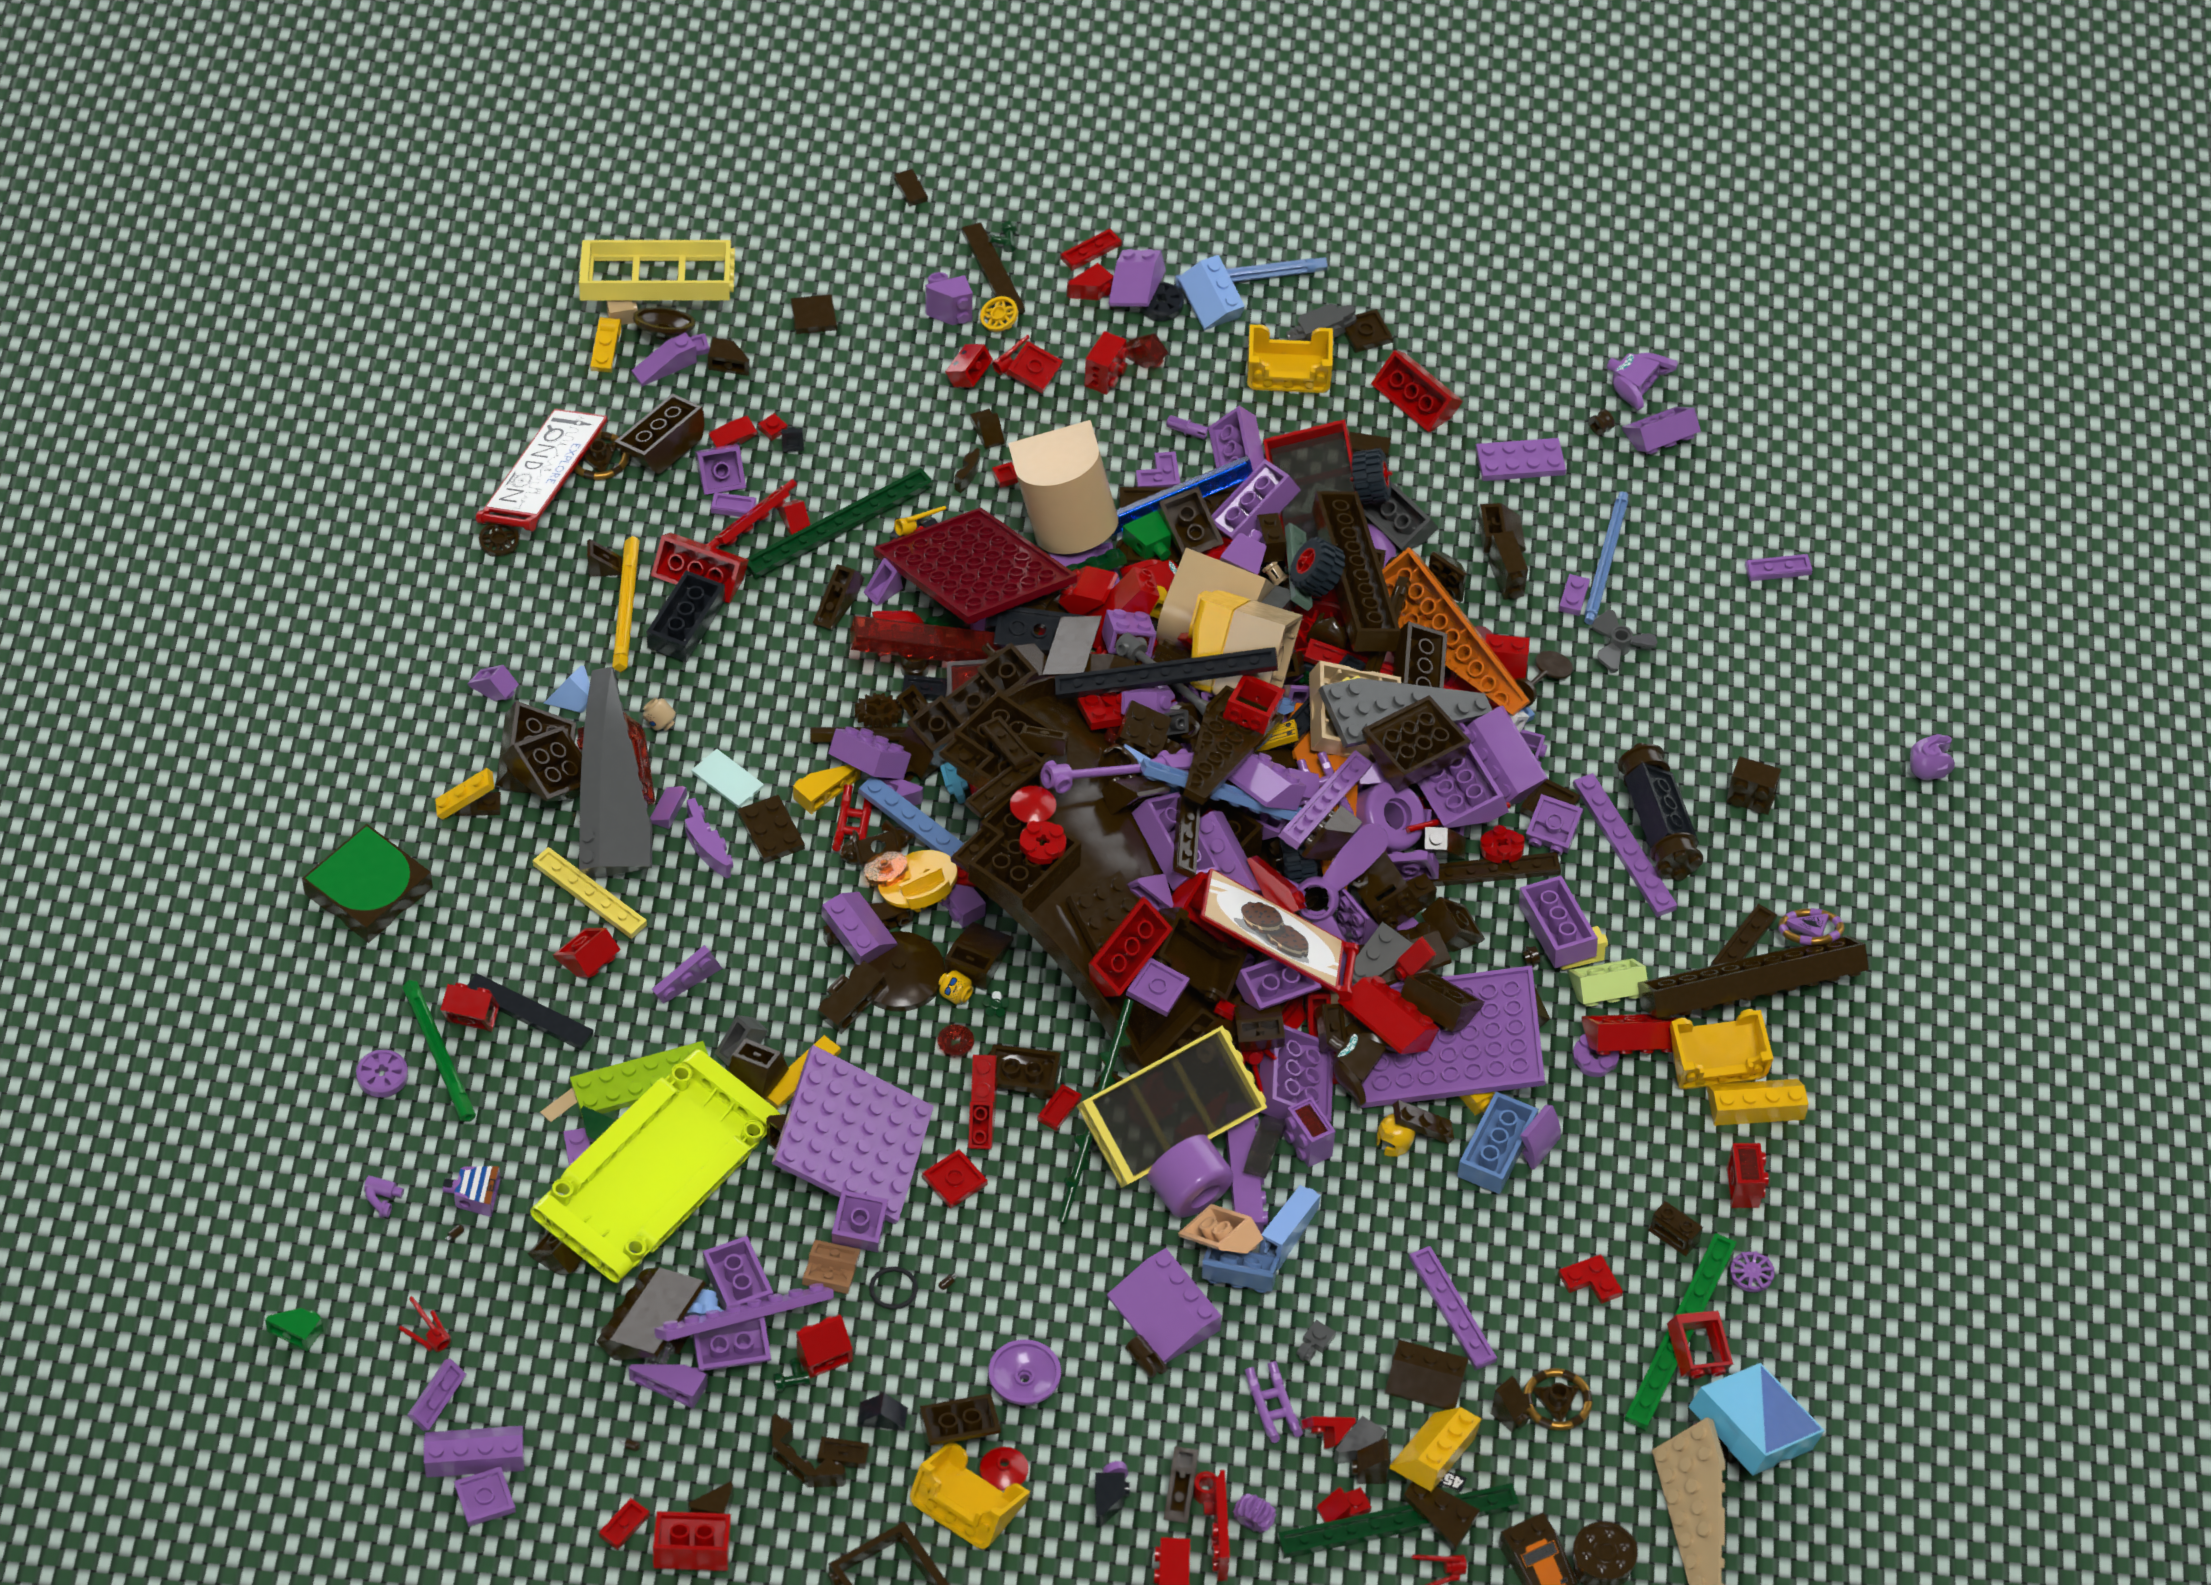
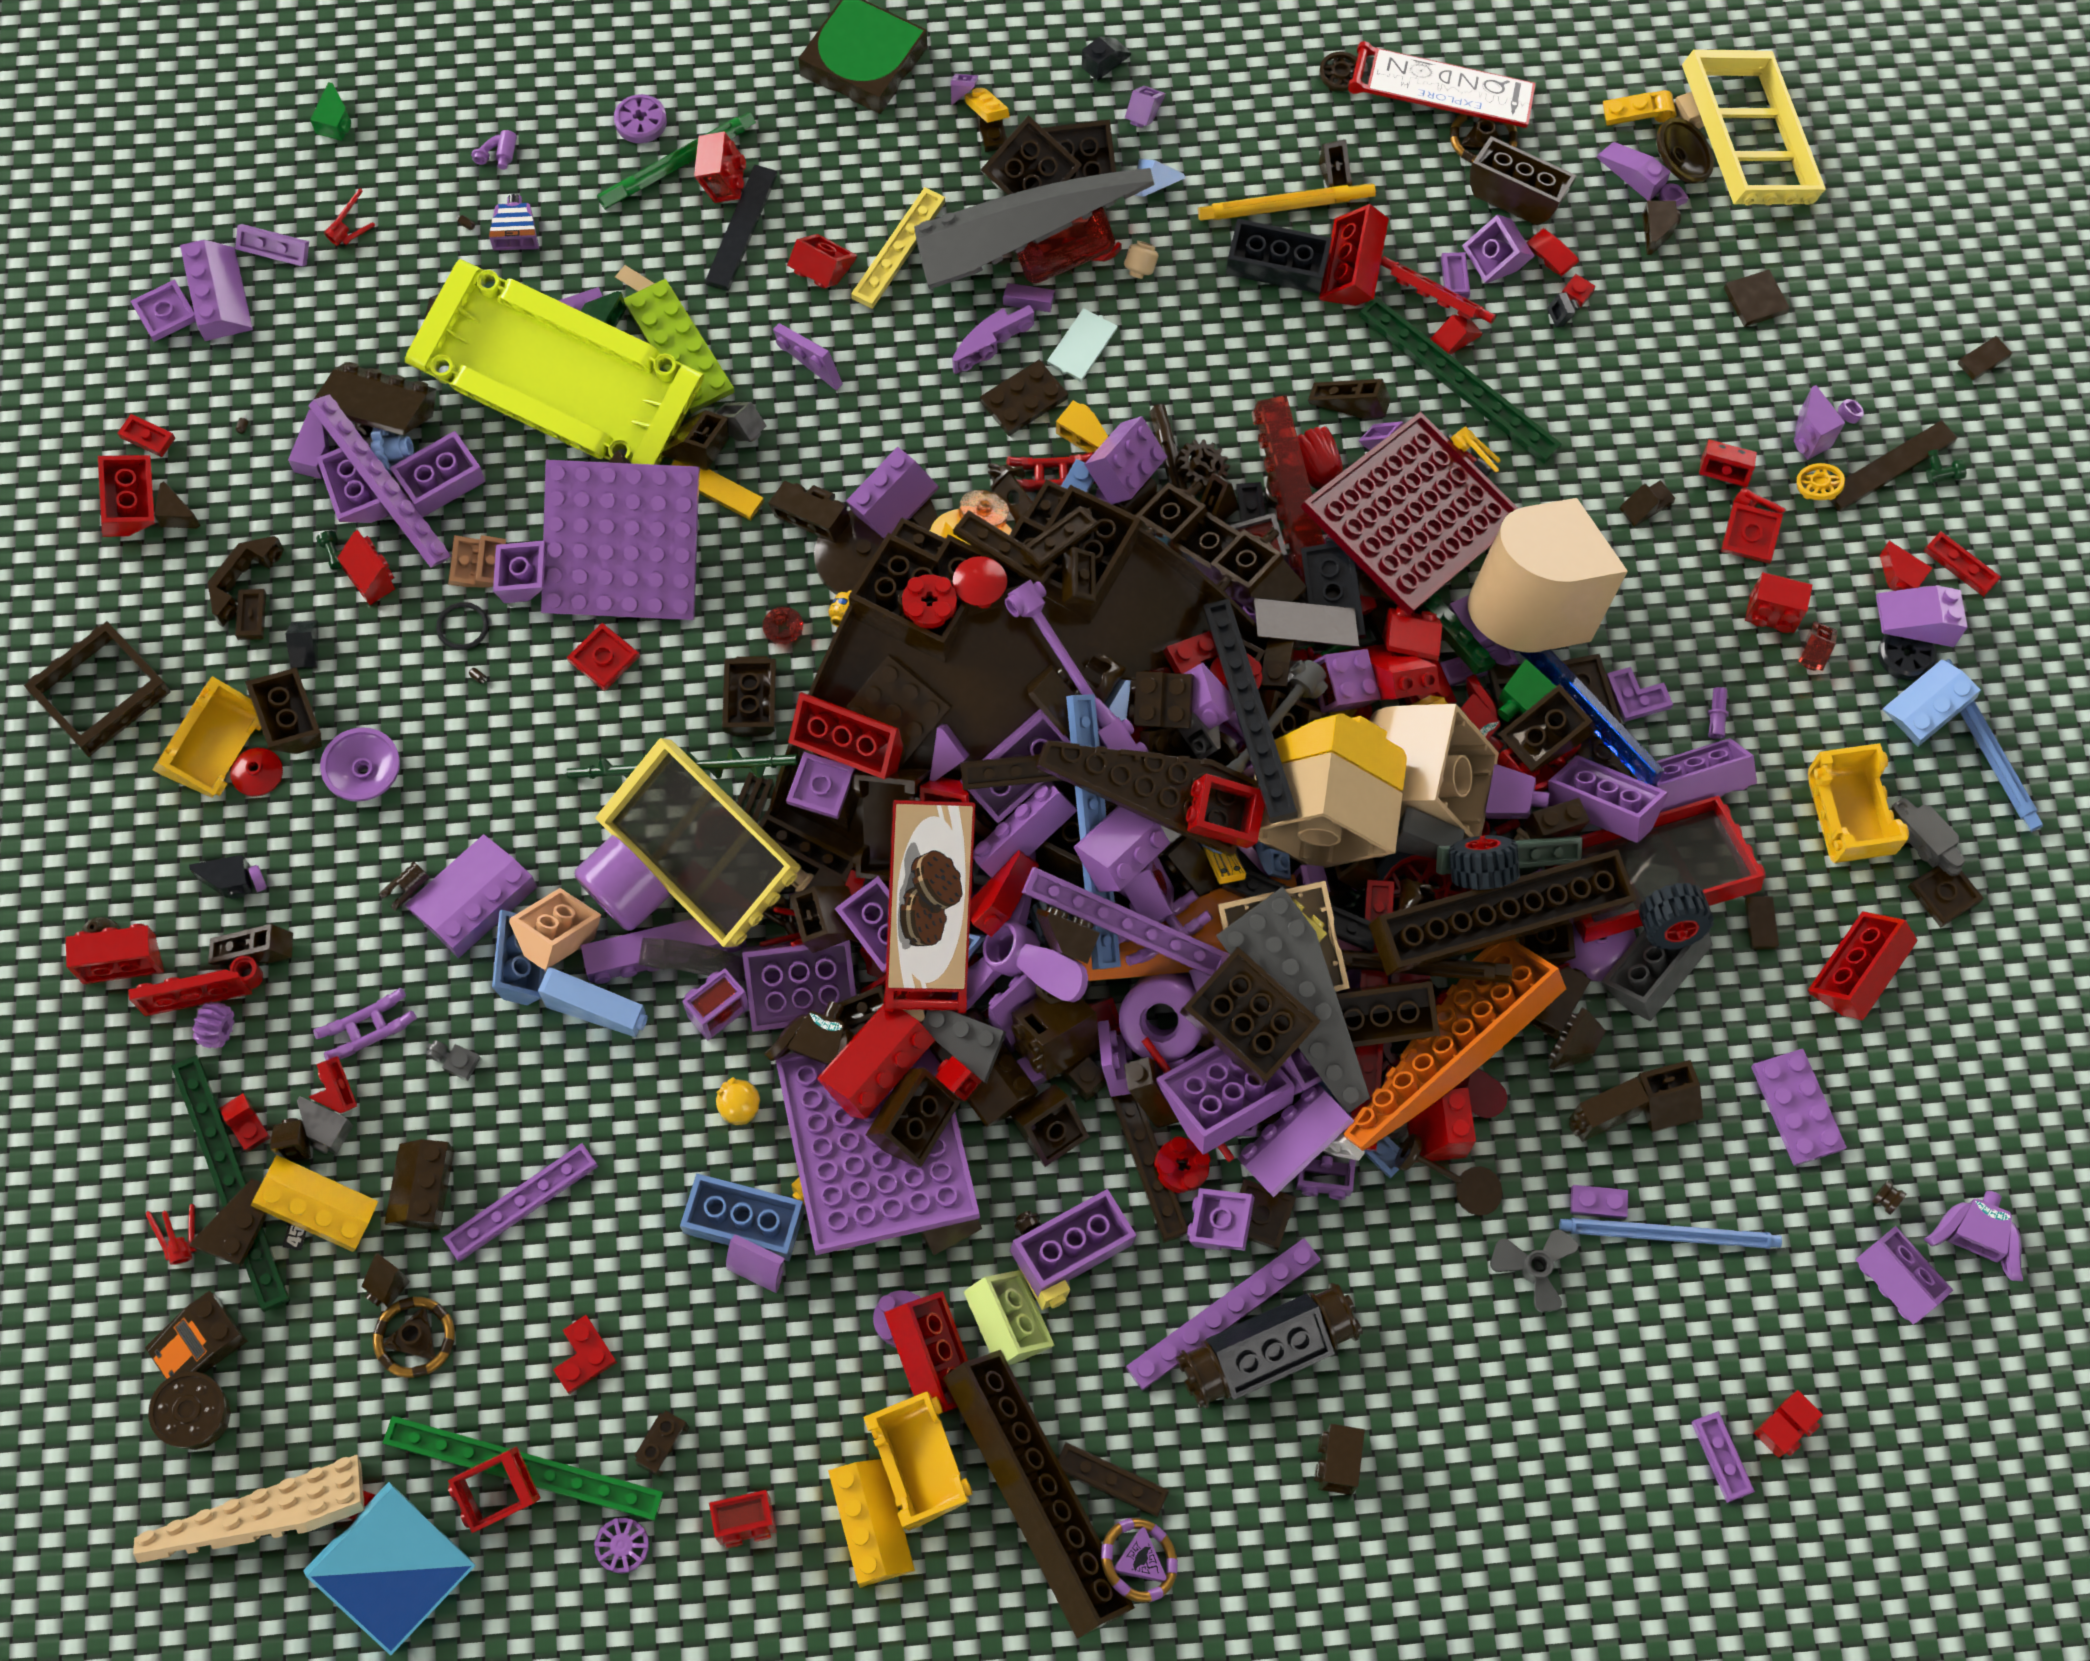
camera: 80 degrees right, 15 degrees up
dark brown slope [954,448,980,493] -> none
red slope [968,1055,997,1149] -> none
red tile [1037,1084,1082,1131] -> none
dark brown plate [1393,1100,1454,1144] -> none
none -> medium lavender slope [951,74,978,106]
none -> black slope [1081,37,1131,81]
none -> red piece [1754,1390,1823,1458]

